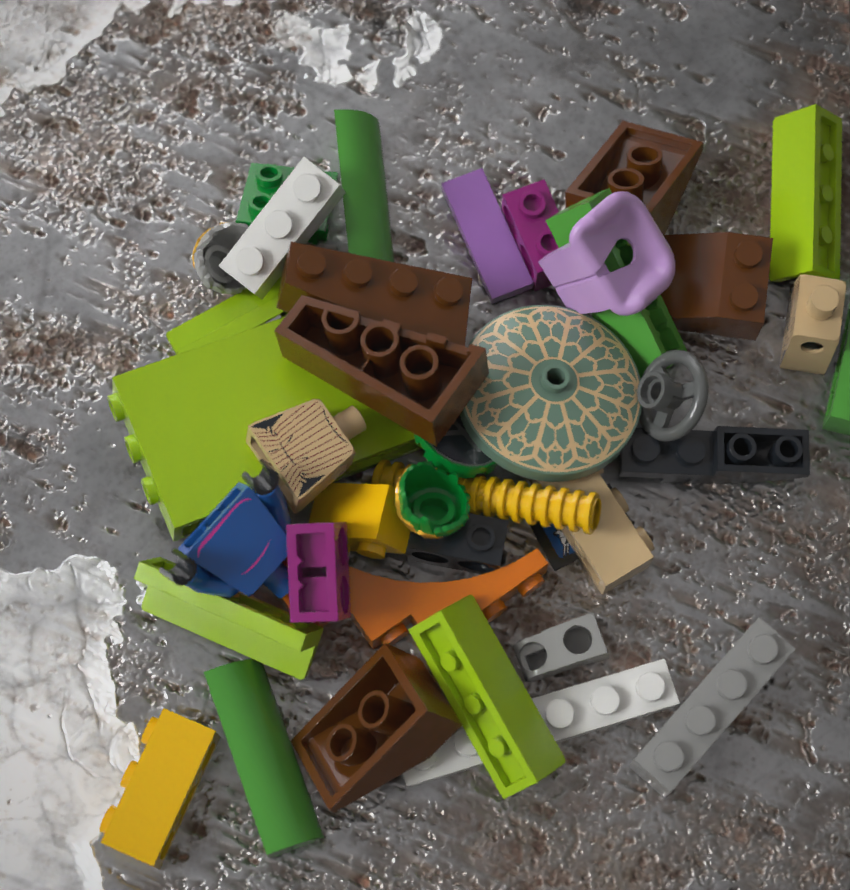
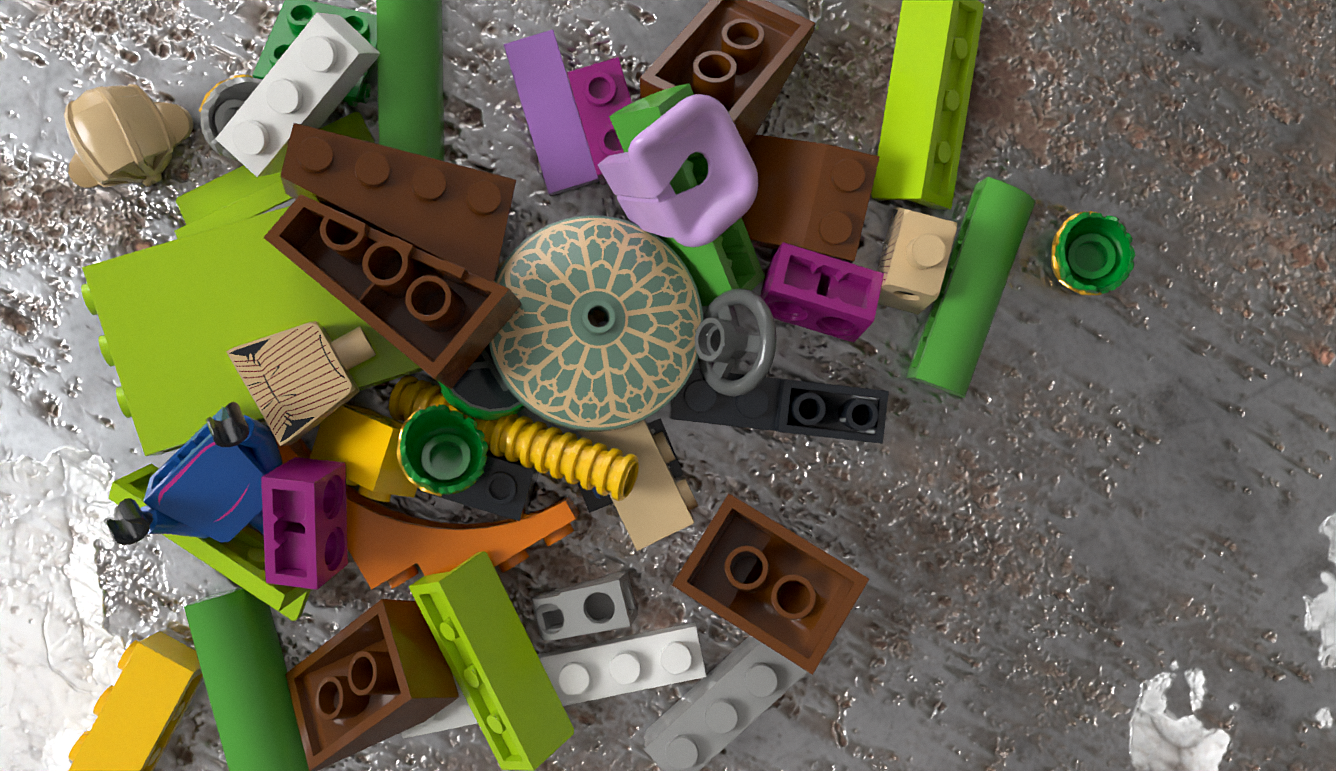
camera: 10 degrees right, 15 degrees up
none -> tan piece [64,84,193,188]
none -> reddish brown slope [672,494,870,675]
none -> magenta brick [760,242,884,343]

